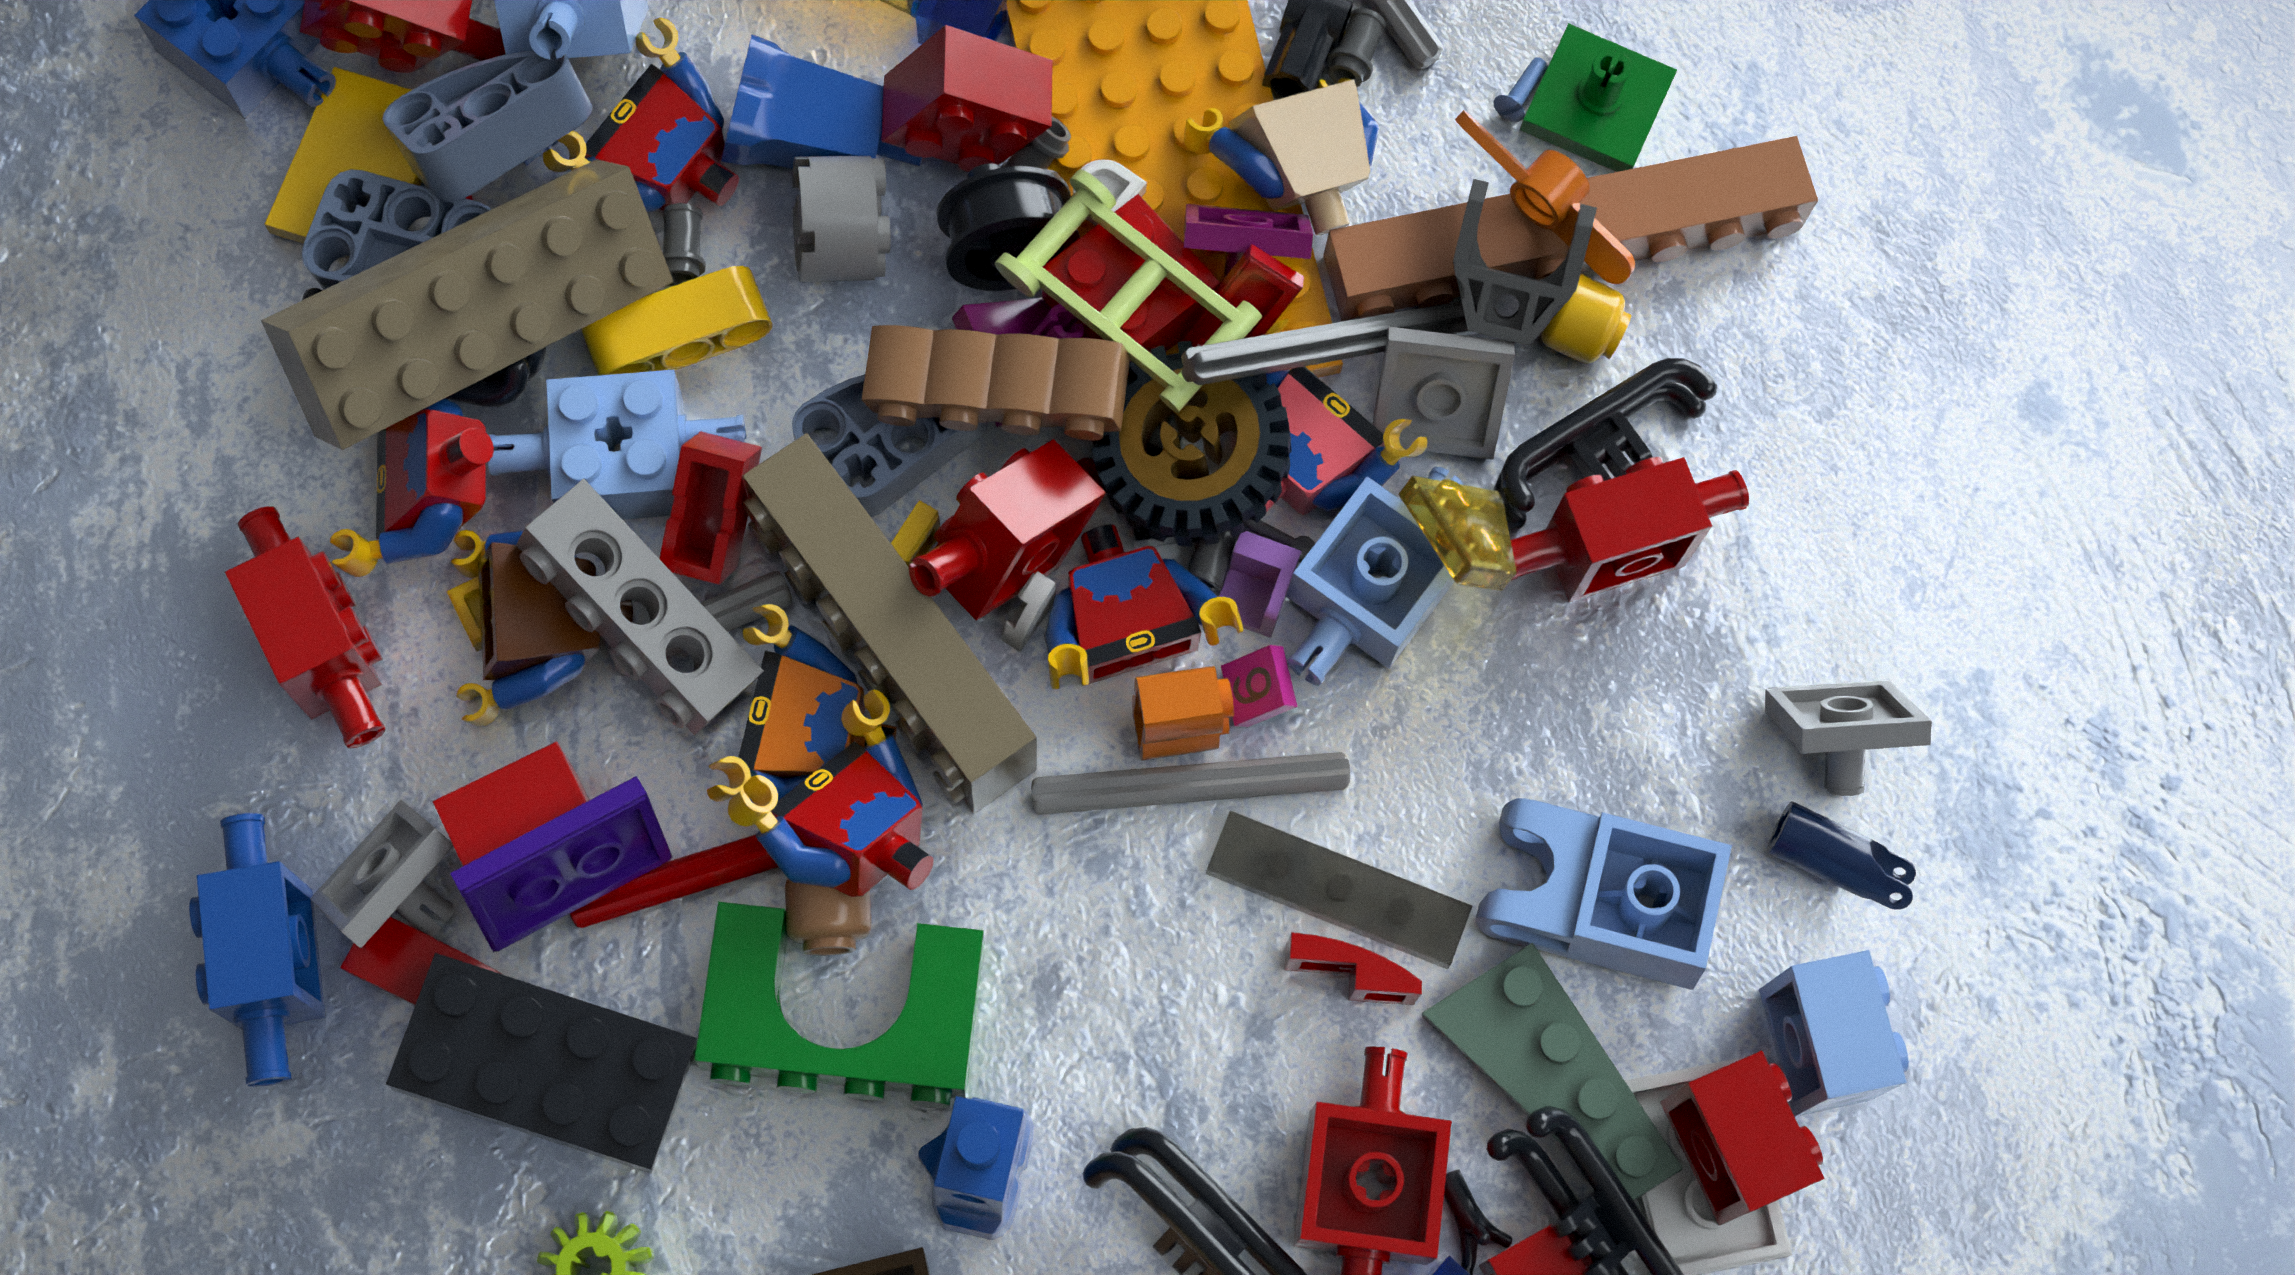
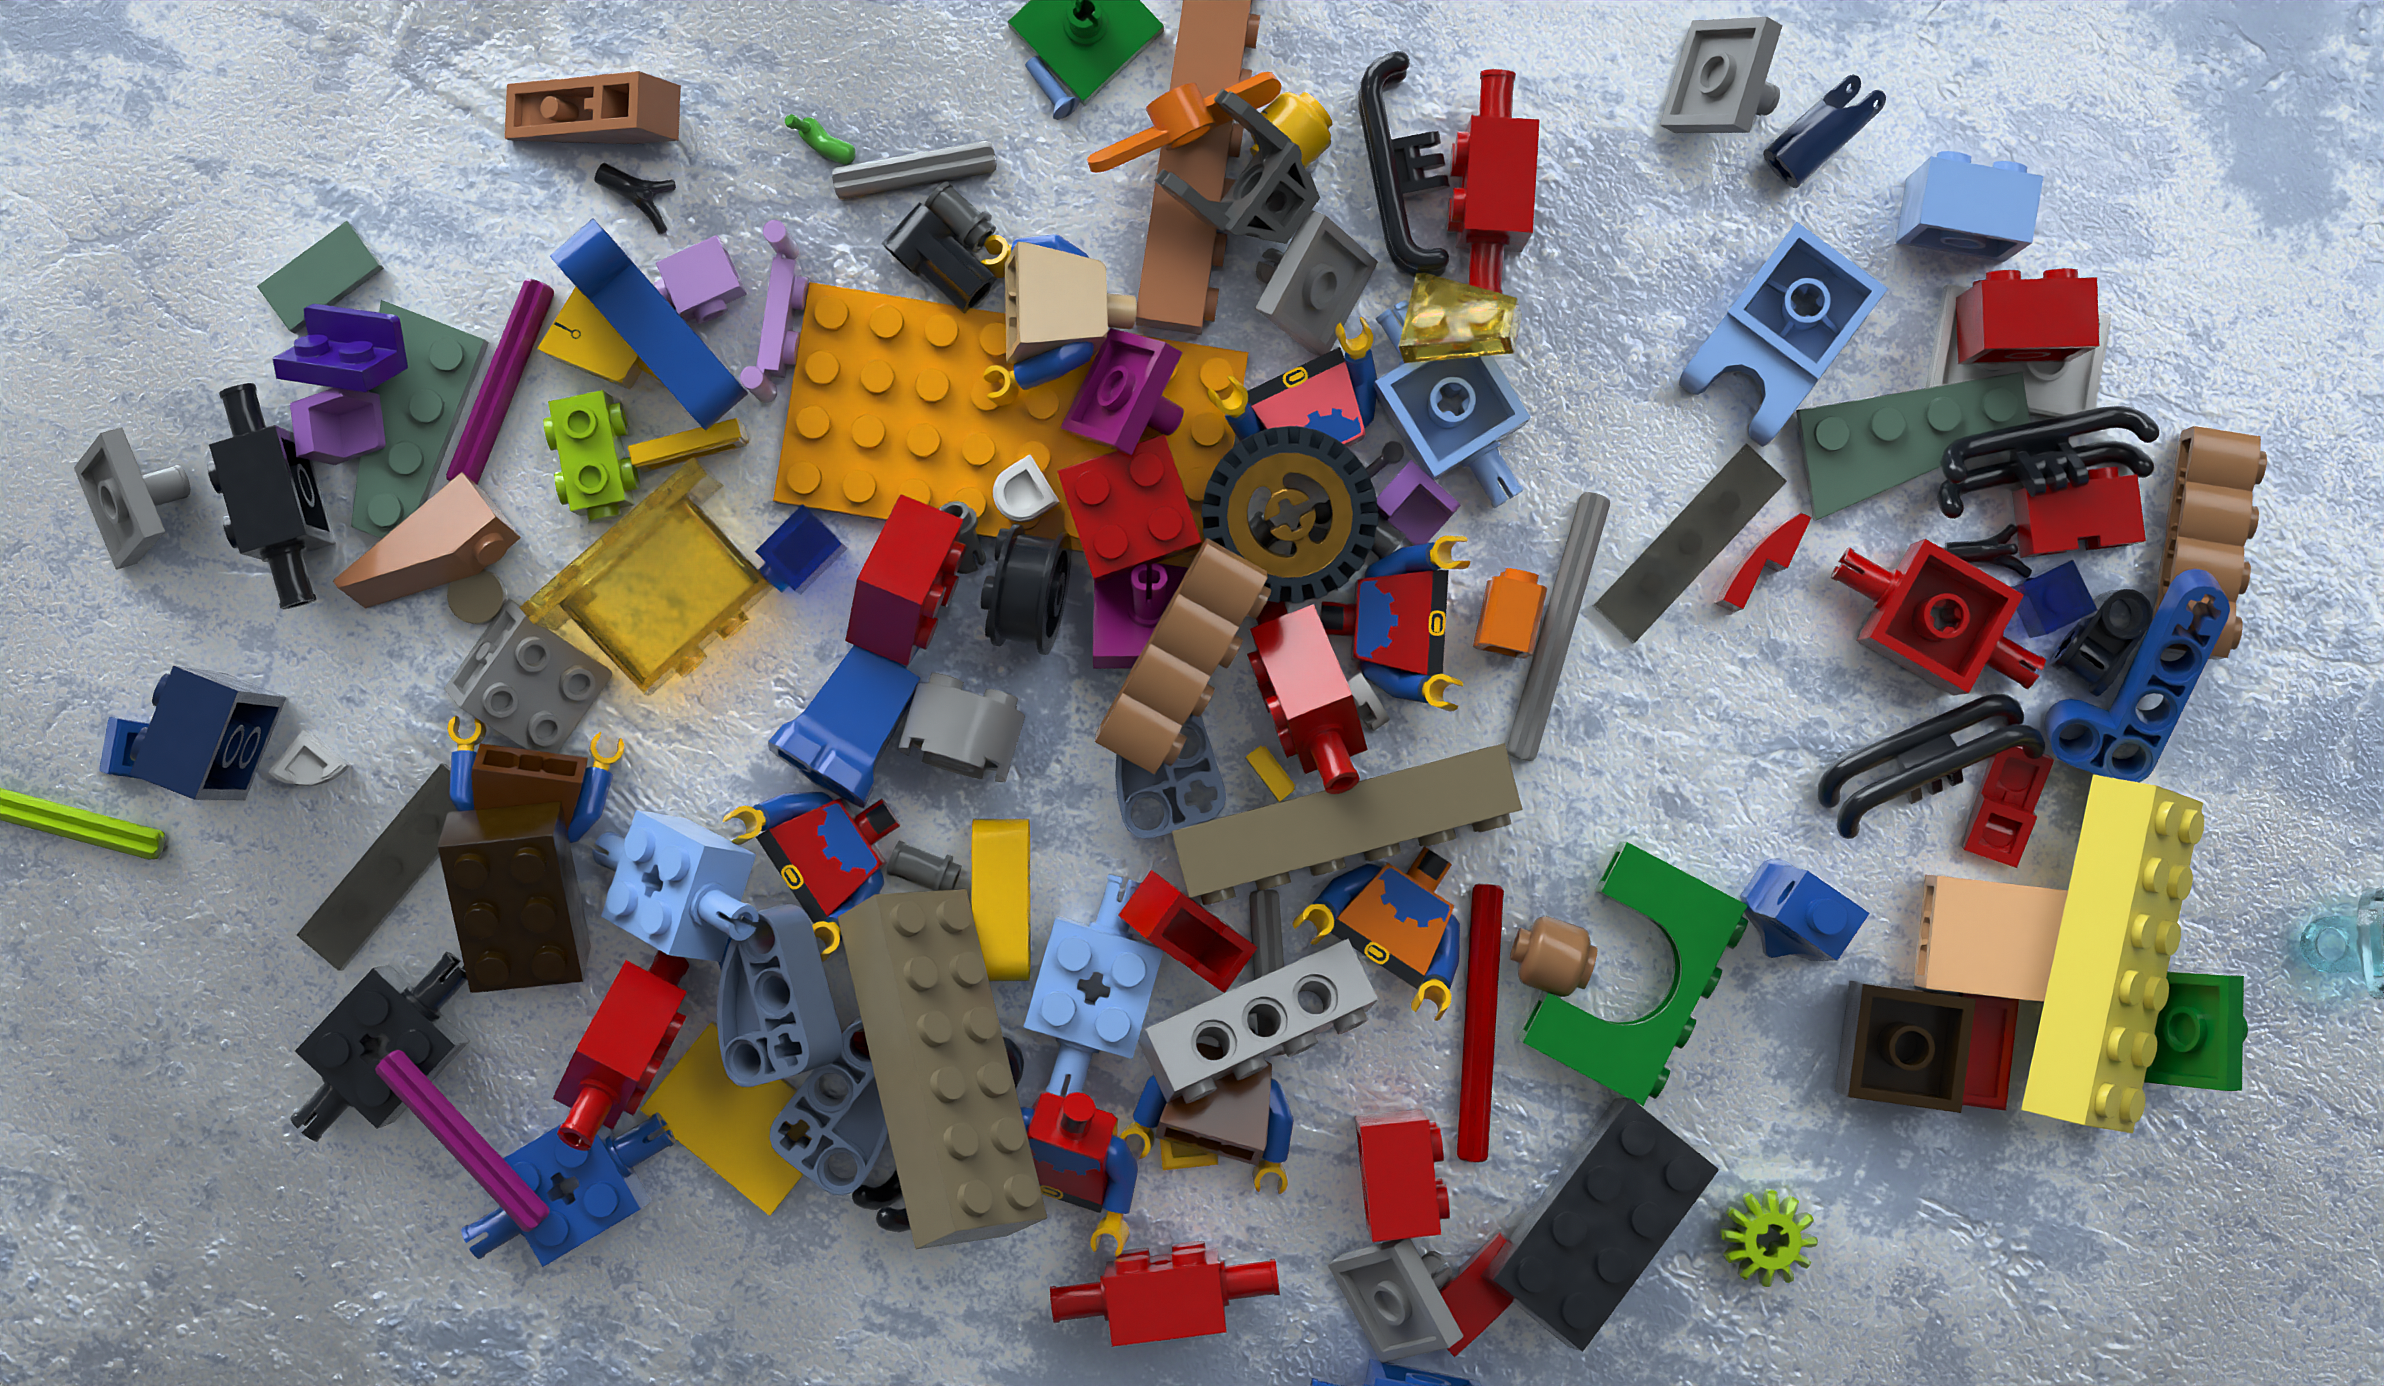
camera: 60 degrees left, 15 degrees up
dark purple tile [450,776,673,953] -> none
torso [728,689,934,897] -> none
yellowish green piece [995,169,1262,413] -> none
red tile [1180,244,1304,347] -> none
dark grey axle [1181,301,1477,385] -> none
dark pink tile [1221,645,1298,727] -> none

